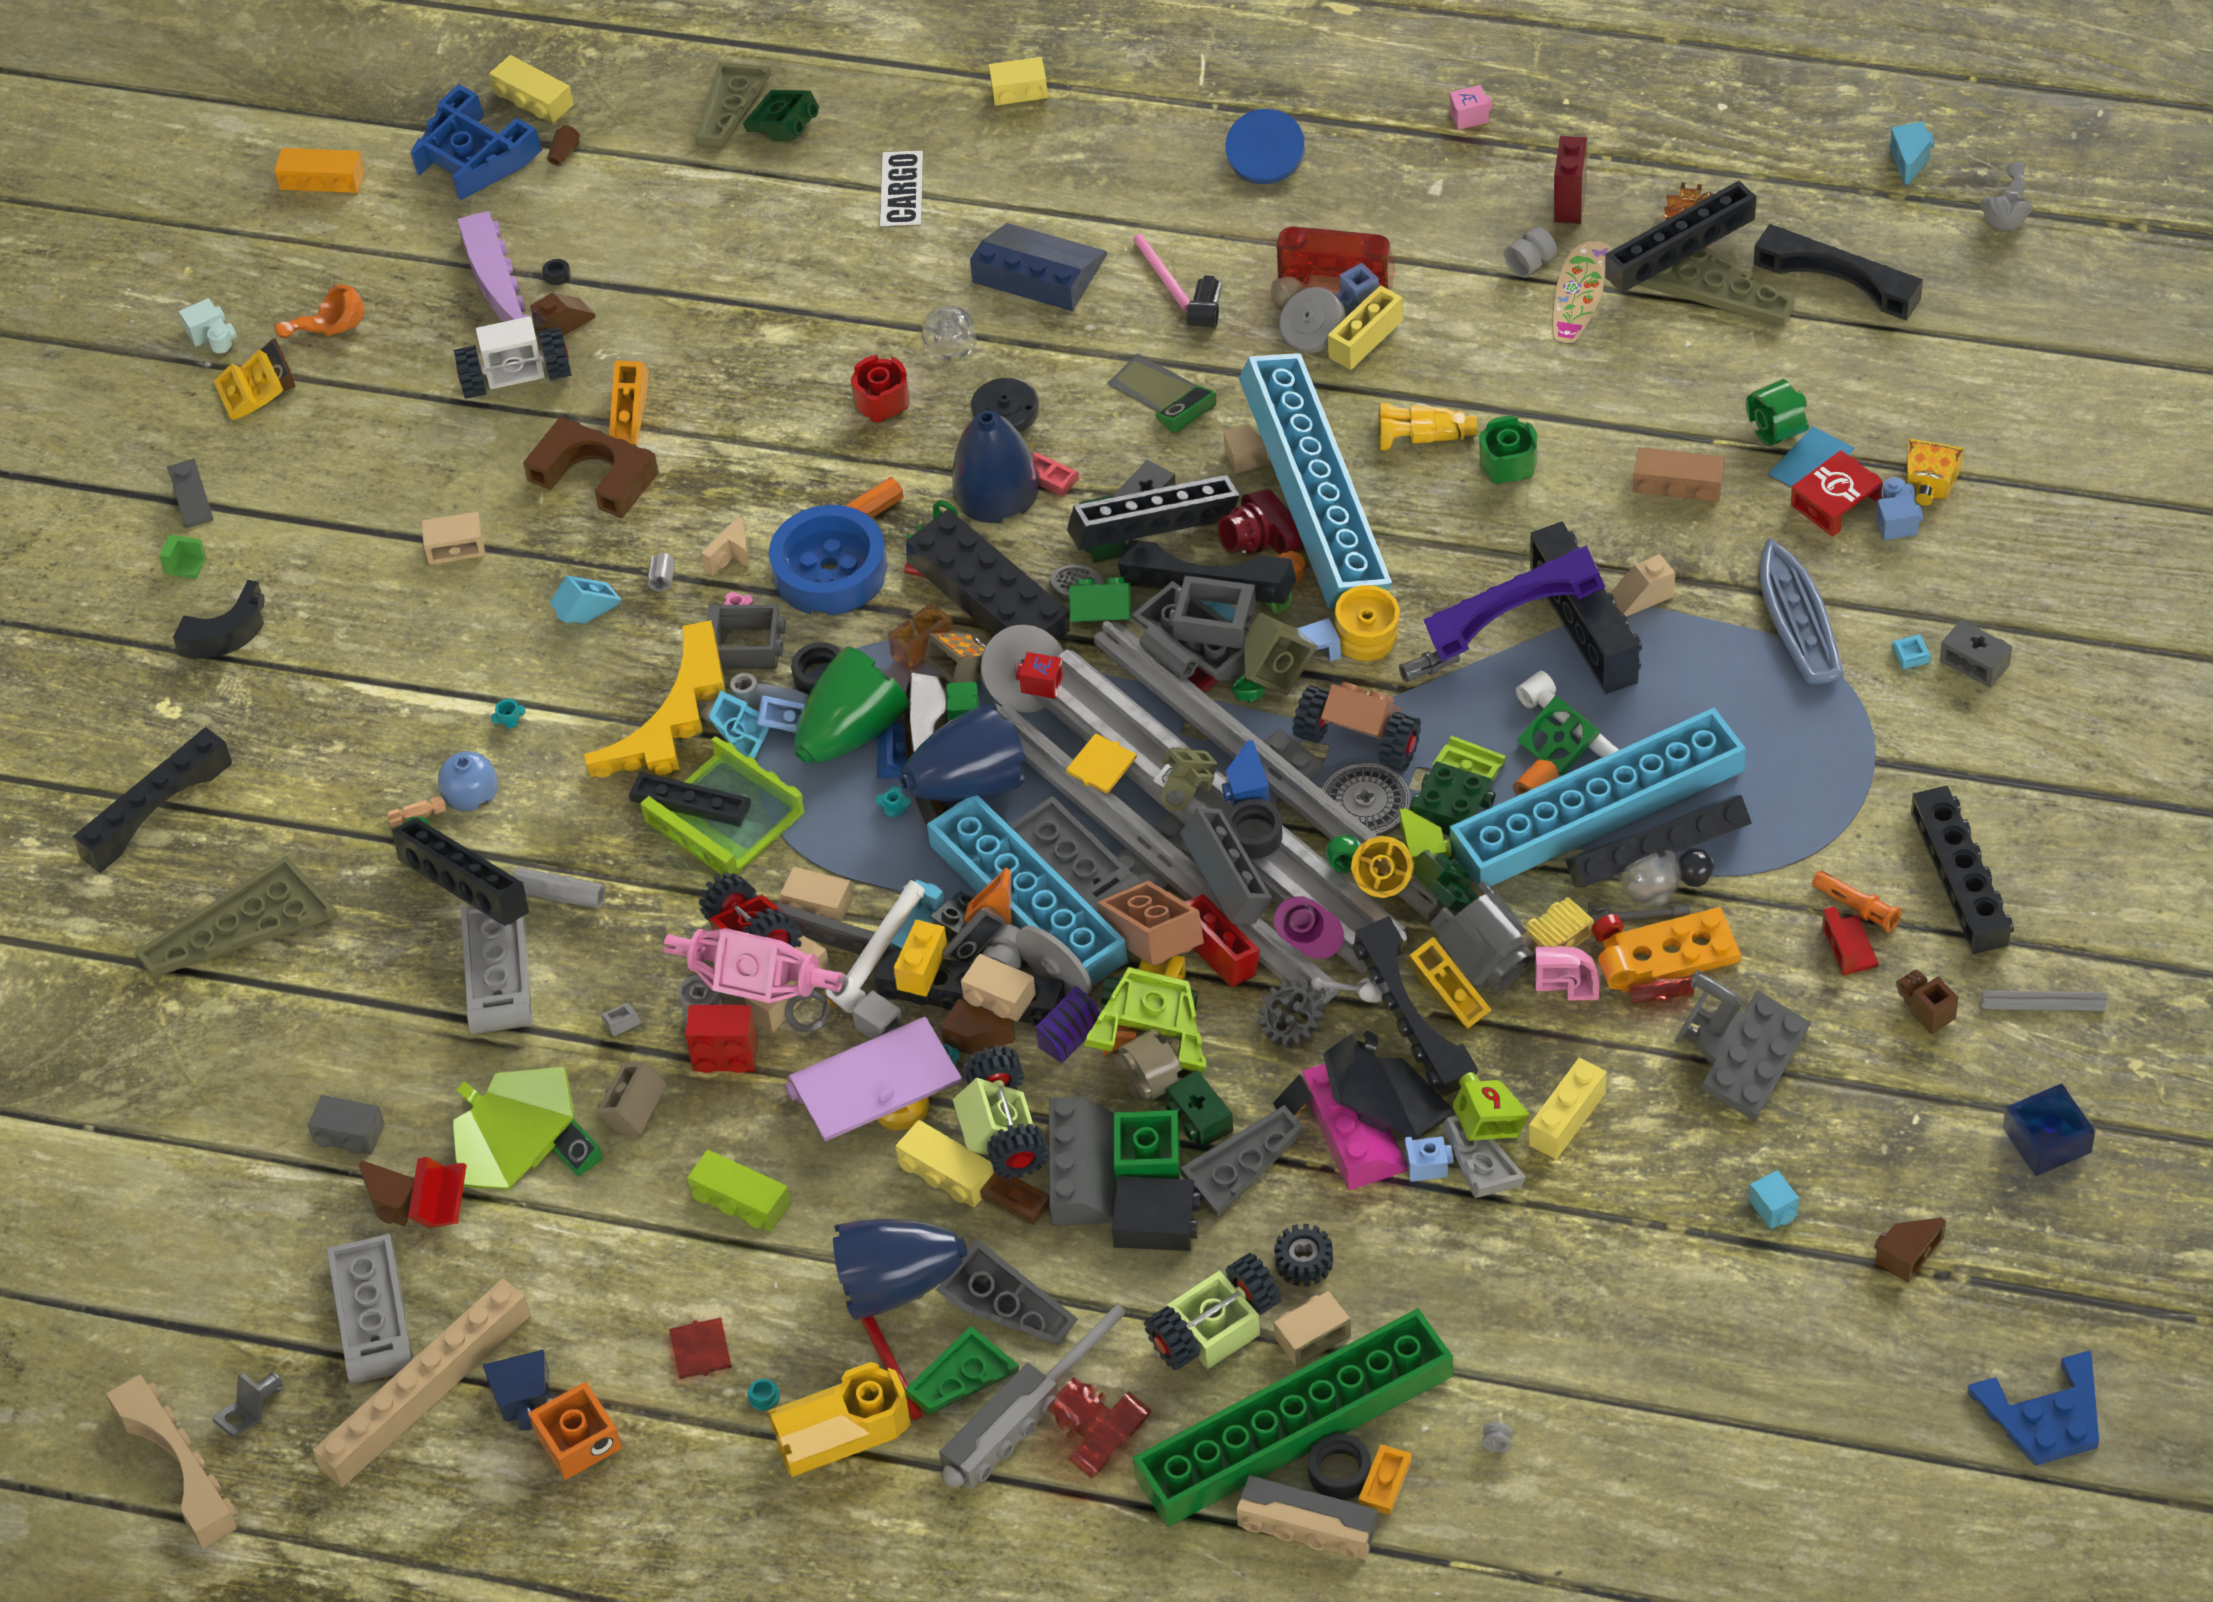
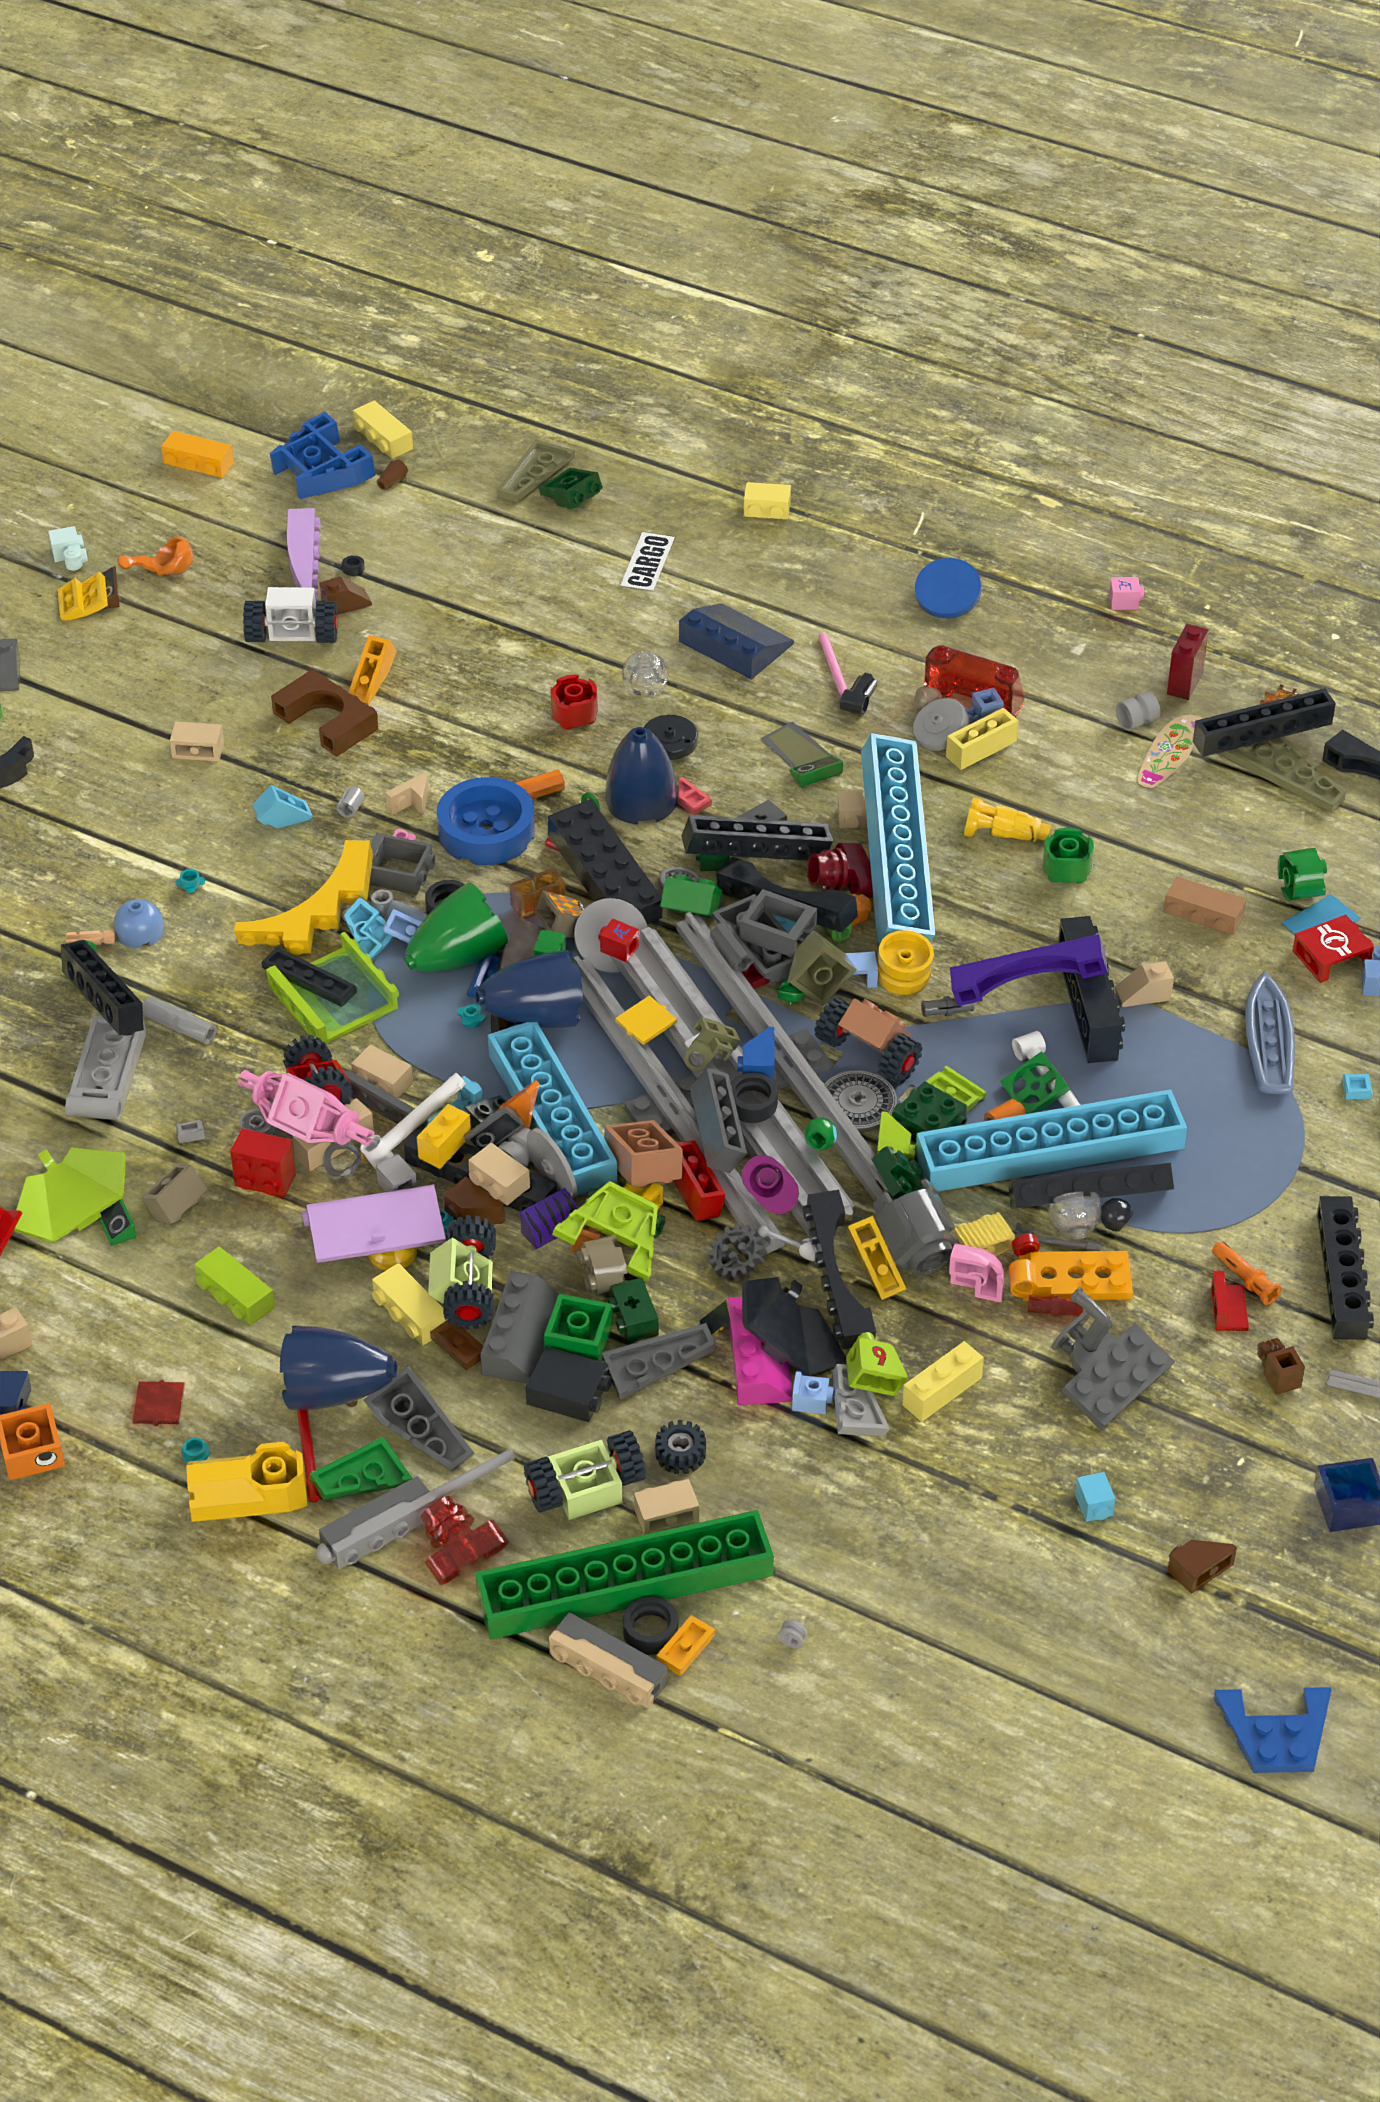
camera: 10 degrees right, 5 degrees down
dark grey hinge [1009,796,1142,914] -> none
yellow cylinder [1351,836,1414,898] -> none

